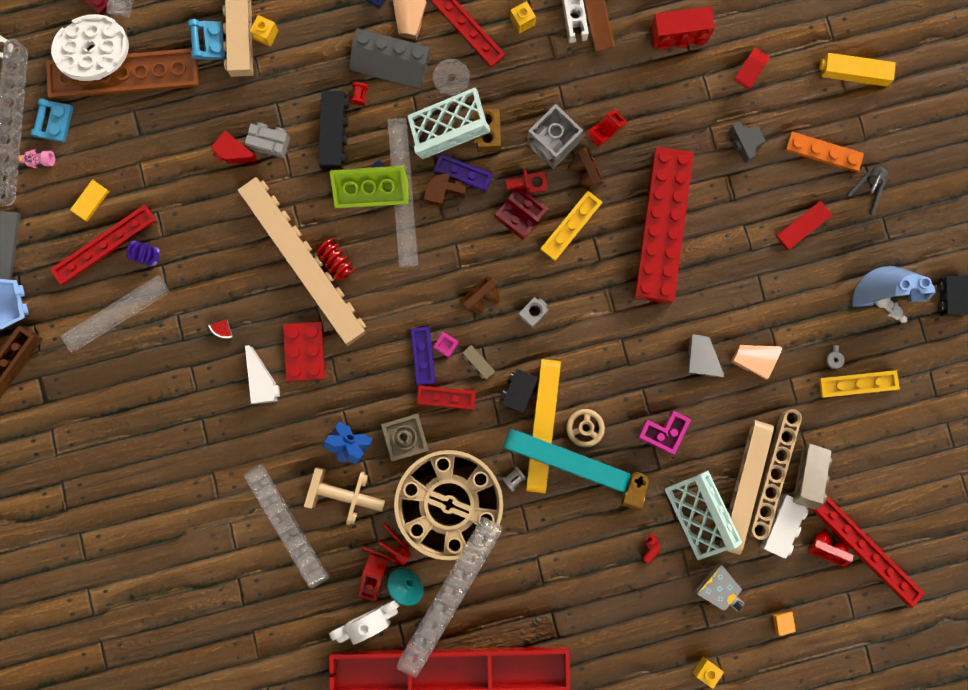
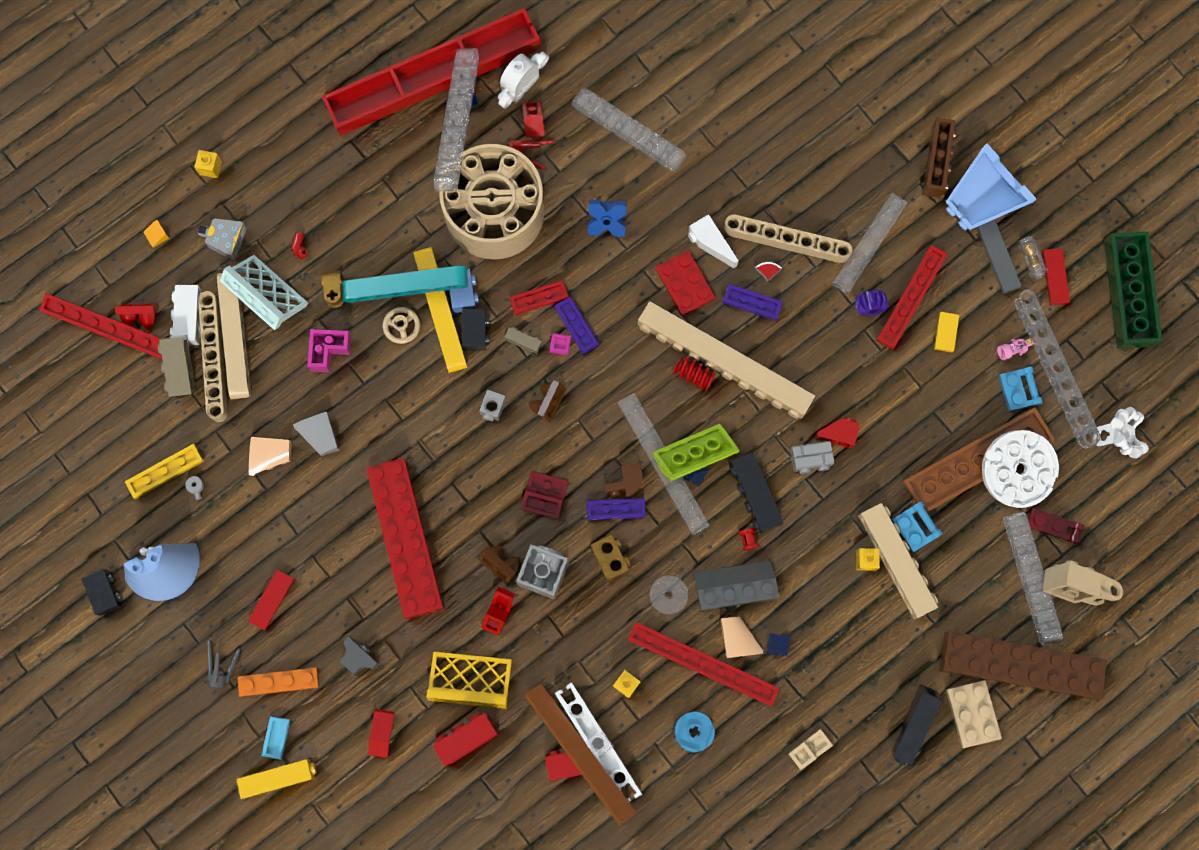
camera: 155 degrees right, 5 degrees down
tan piece [304,467,385,525] -> none
dark tan plate [381,414,429,462] -> none
teal dish [387,569,424,606] -> none
light aqua fence [408,87,491,159] -> none
light grey bush [502,466,527,491] -> none
red bracket [505,169,548,193] -> none
yellow plate [540,191,603,261] -> none
none -> medium azure tile [262,716,291,760]
none -> yellow fence [426,652,512,709]
none -> medium blue brick [450,269,479,313]
none -> dark purple plate [723,284,782,321]
none -> tan beam [724,215,852,263]

